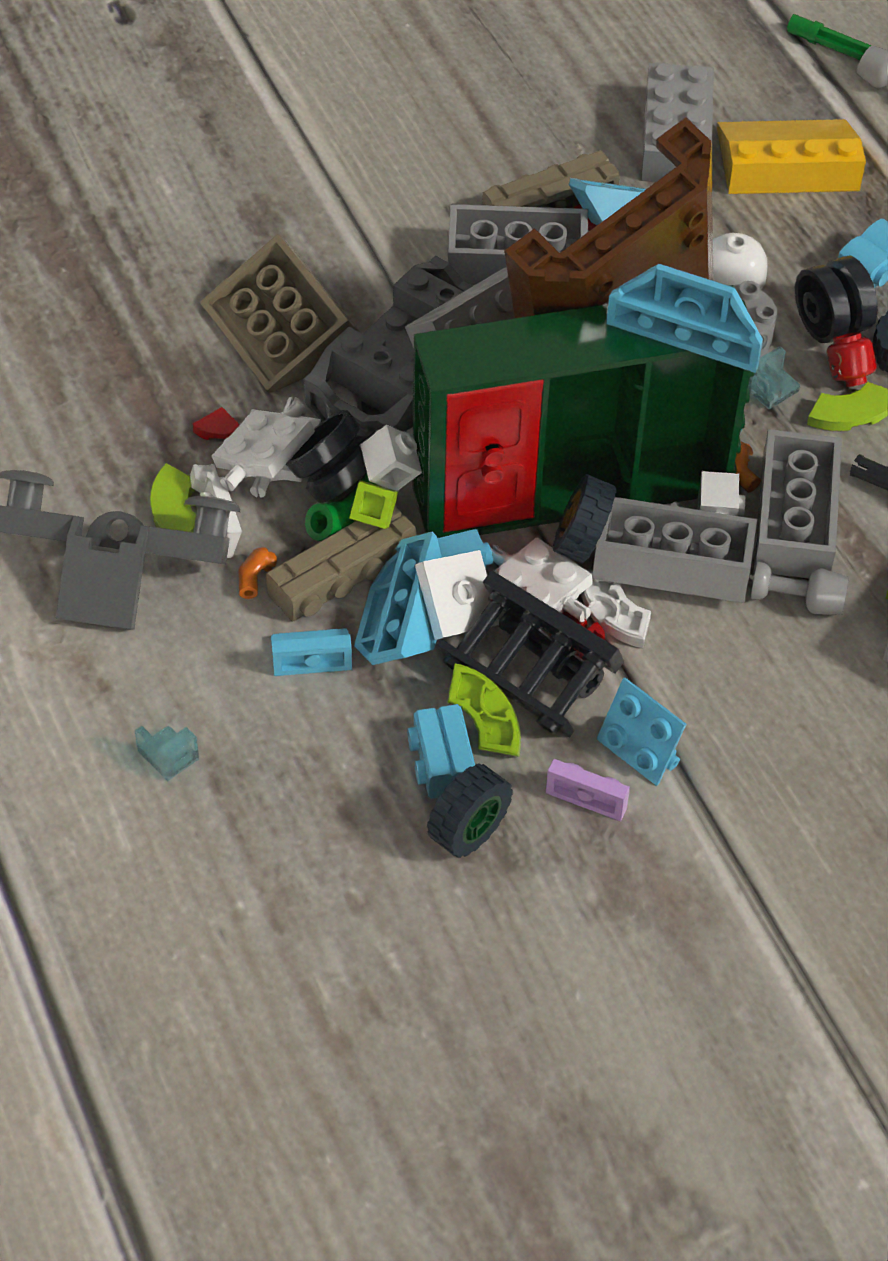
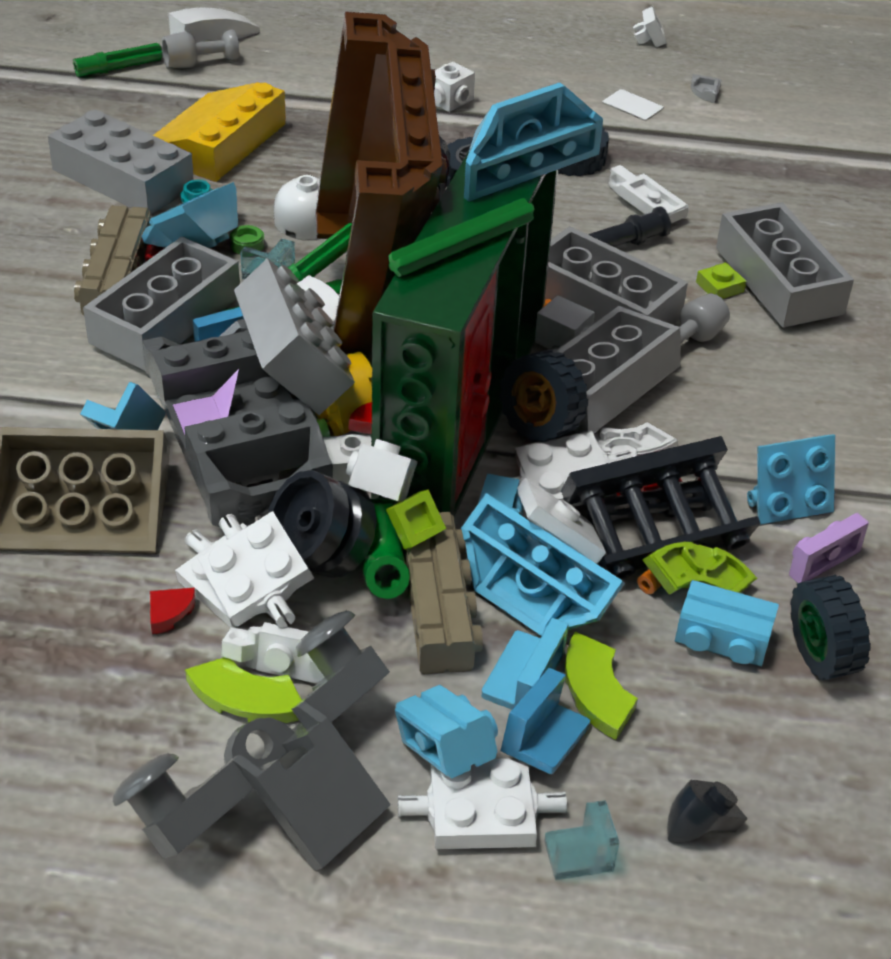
camera: 60 degrees left, 10 degrees down
orange arm [238,547,277,599] -> none
none -> medium azure panel [80,382,166,430]
none -> lavender sticker [173,369,239,434]
none -> green axle [388,198,535,277]
none -> medium azure brick [395,684,498,779]
none -> white plate [398,758,567,849]
none -> dark azure panel [500,668,590,774]
none -> lime tile [565,632,638,740]
none -> black plate [667,779,748,842]

